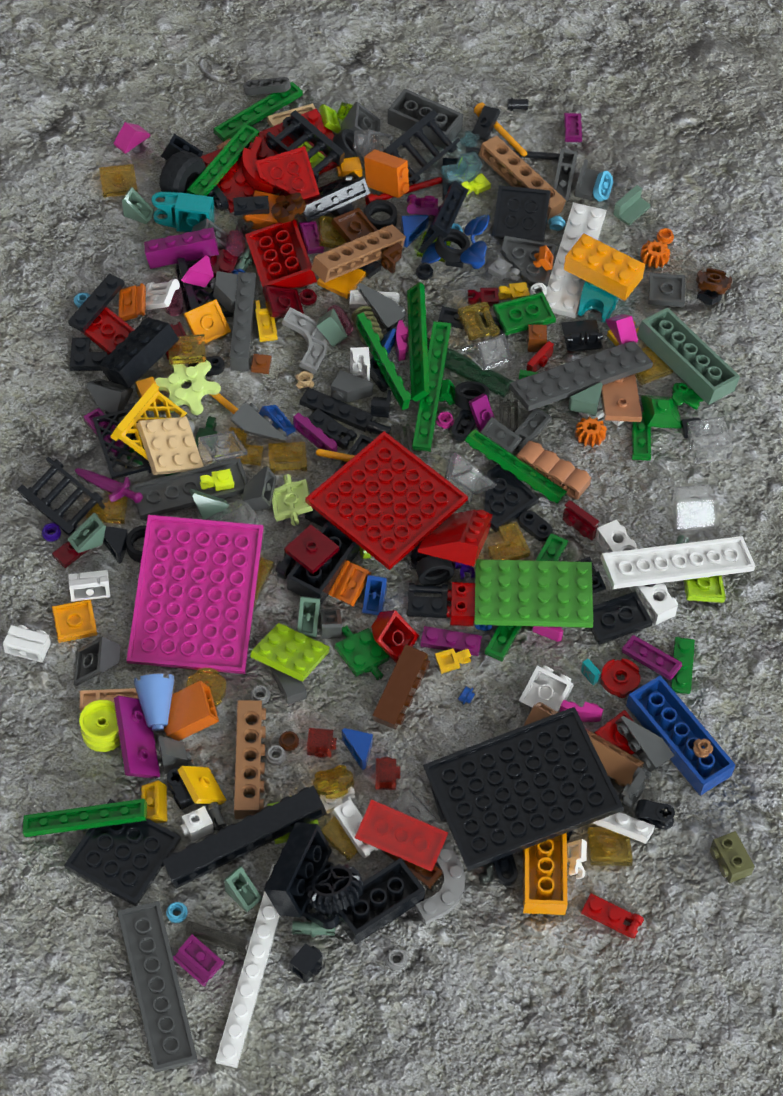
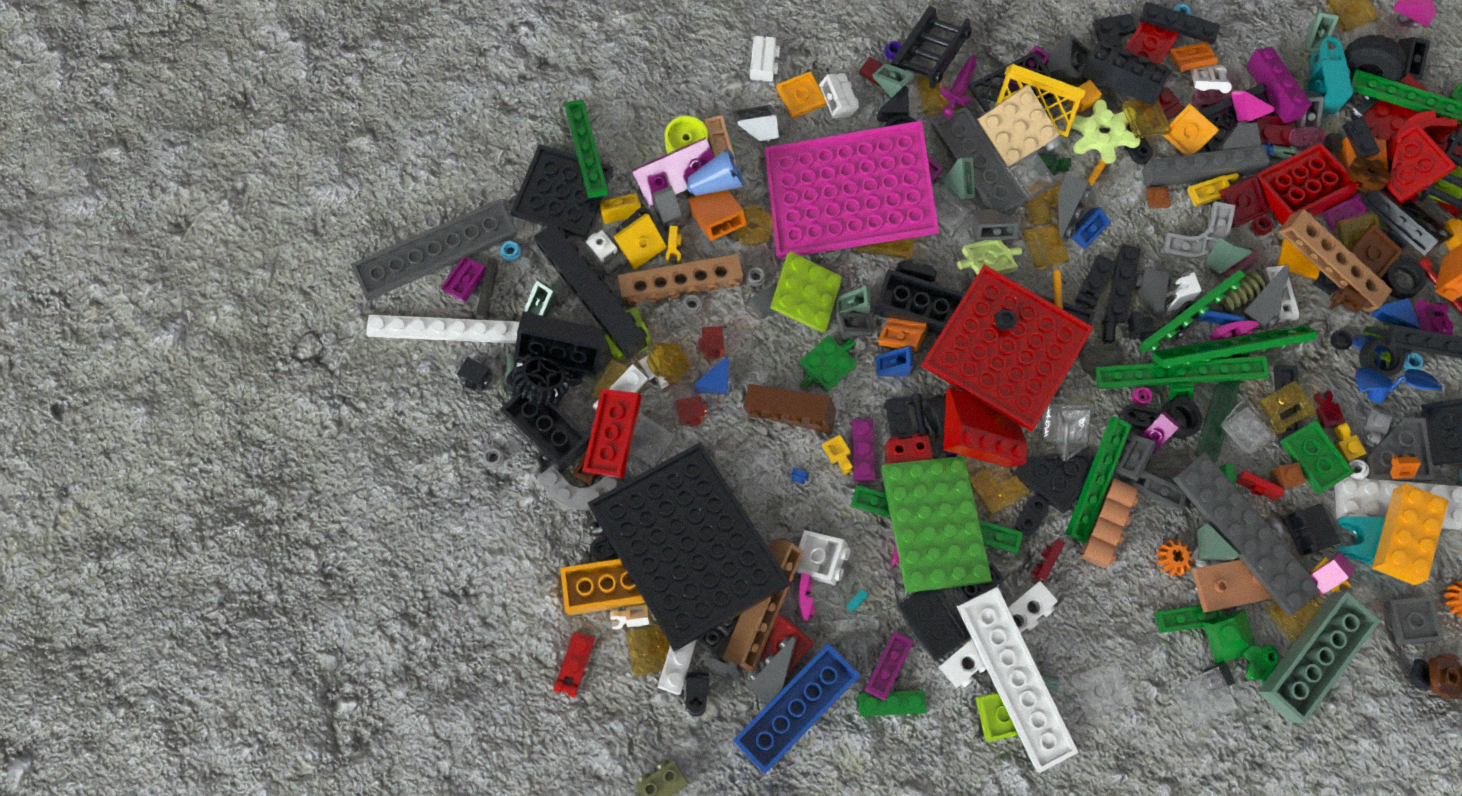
camera: 80 degrees right, 15 degrees up
neon yellow plate [200,469,234,491] -> none
reddish brown plate [279,731,299,751] -> none
dark red plate [284,525,339,574] -> none
magenta plate [293,412,337,460] -> none
tan plate [295,371,314,389] -> none
red slope [371,610,419,663] -> none
red plate [600,659,641,698] -> none
medium nougat plate [693,739,713,758] -> none
none -> yellow plate [666,226,682,264]
none -> black plate [995,310,1016,331]

